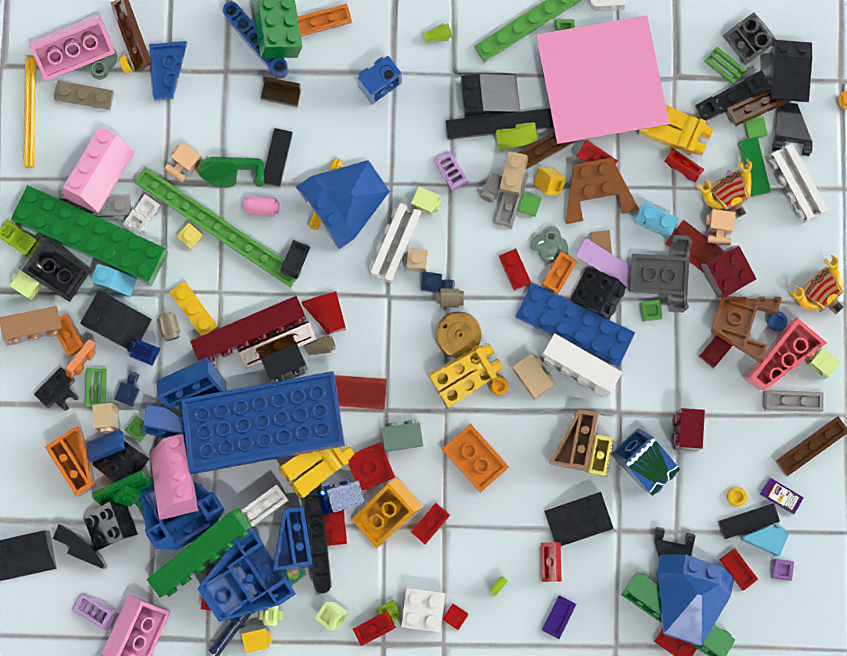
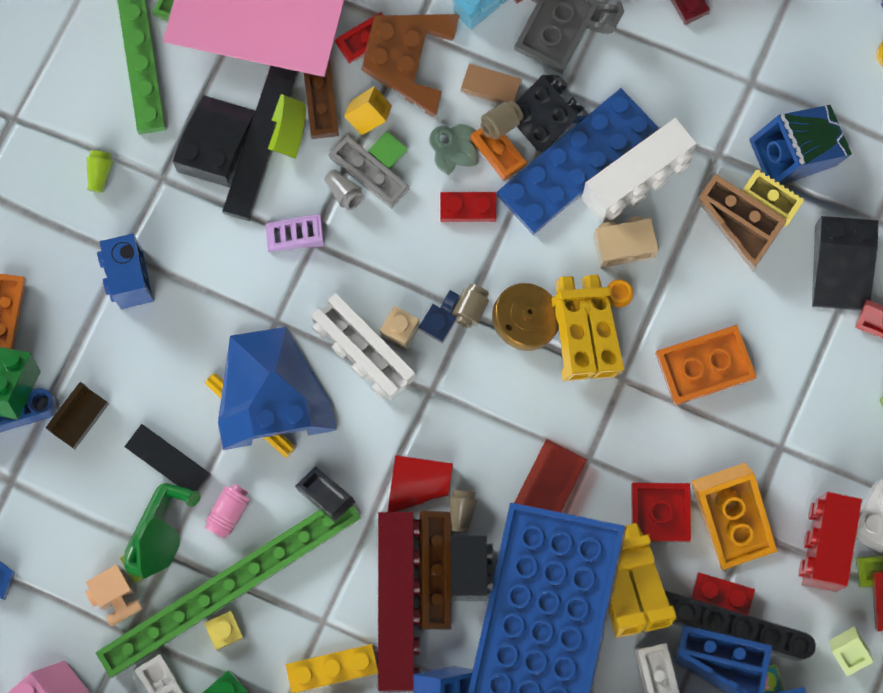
camera: 65 degrees left, 5 degrees down
clear blue brick [317,479,365,515] -> none
sand green brick [382,420,423,452] -> none
yellowish green brick [411,187,441,216] -> none
red plate [411,503,450,545] -> none
tan brick [500,151,528,196] -> none
lavender sticker [576,238,638,294] -> none
bright green tile [640,300,663,322] -> none
dark red brick [671,408,705,451] -> none
none -> dark tan brick [480,101,523,139]
none -> red brick [798,492,862,592]

